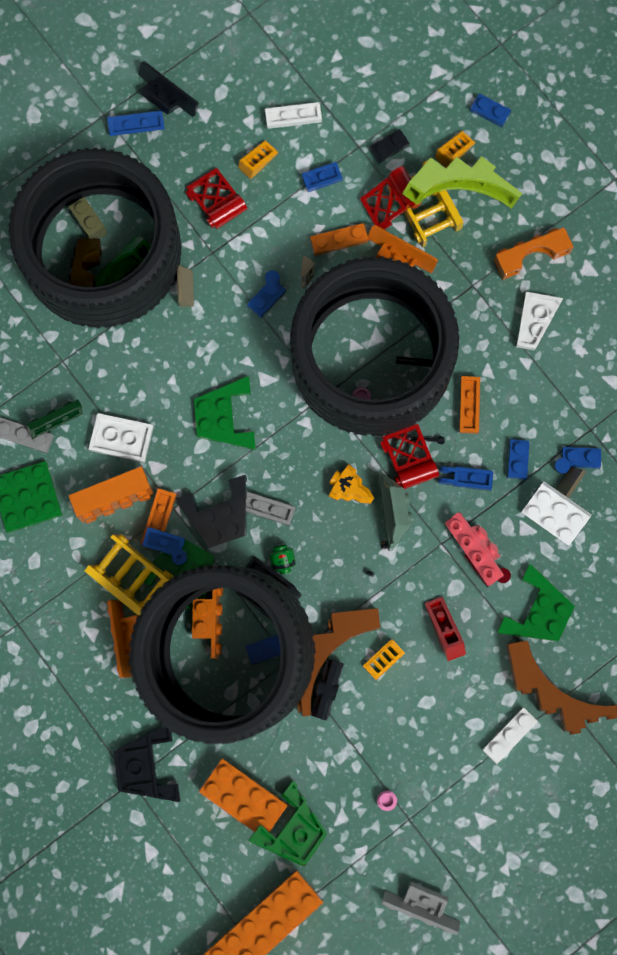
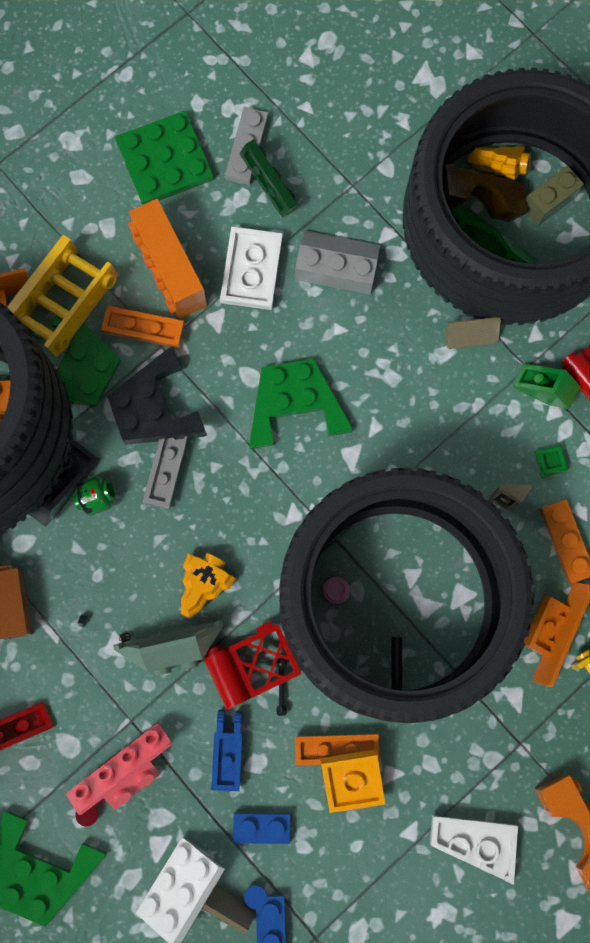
camera: 80 degrees right, 0 degrees up
blue hinge [142,527,187,565] -> none
blue hinge [247,270,286,318] -> none
none -> light grey slope [295,231,380,295]
none -> light orange plate [321,749,385,813]
none -> light orange rock [467,146,531,180]
none -> green slope [513,364,581,409]
none -> green tile [534,445,568,478]

